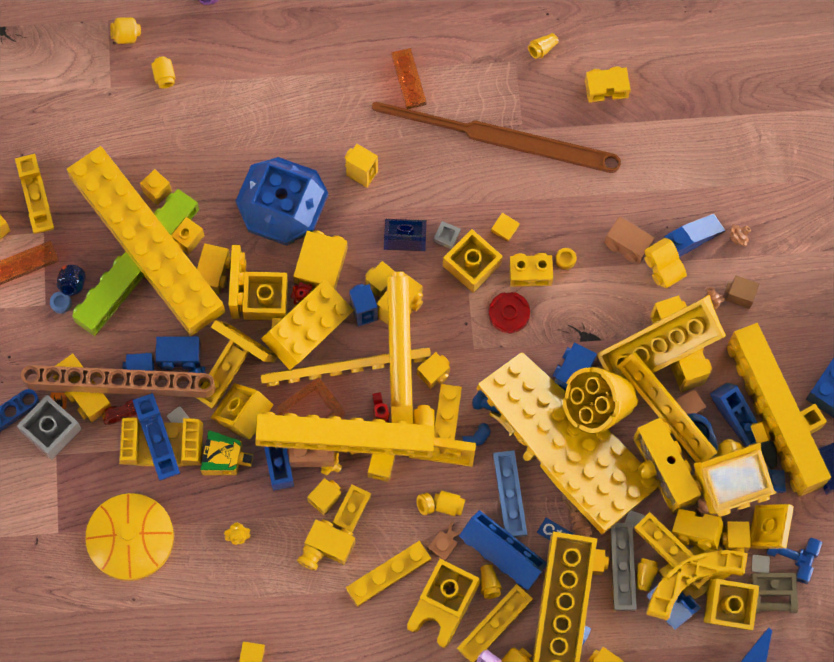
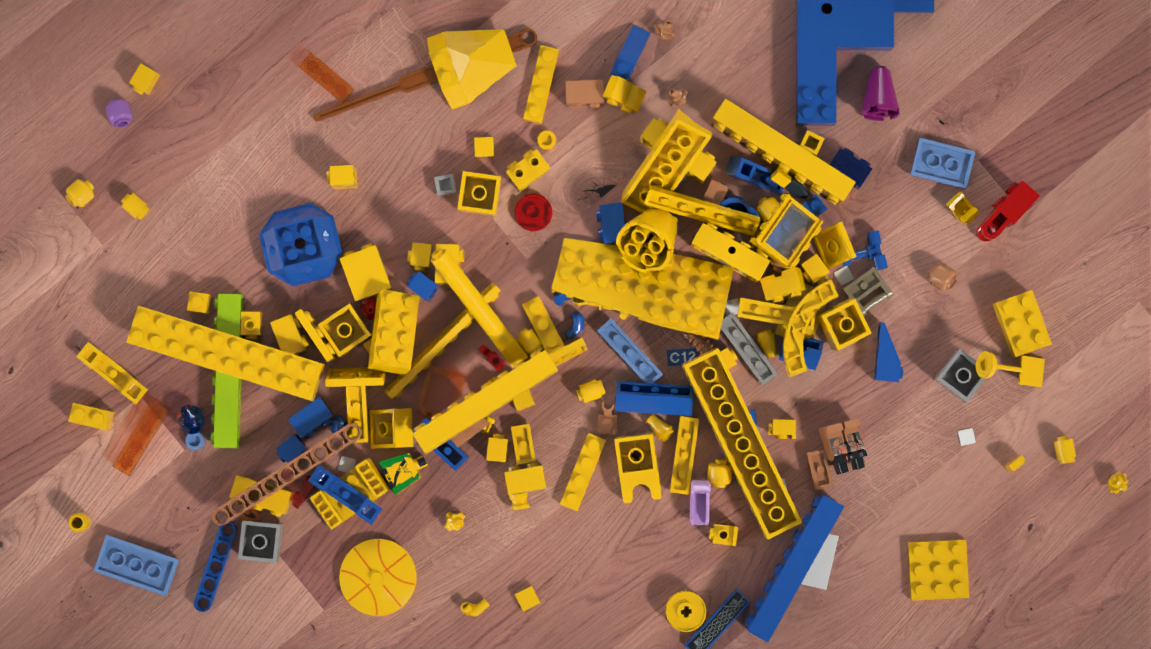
camera: 25 degrees left, 15 degrees up
clear blue slope [384,219,427,251] -> none
yellow brick [416,352,450,389] -> none
yellow tile [416,492,435,515] -> none
yellow hinge [638,460,657,479] -> none
medium nougat brick [725,275,759,309] -> none
none -> yellow wedge [427,29,517,110]
none -> yellow arm [460,598,490,617]
none -> yellow plate [523,45,559,124]

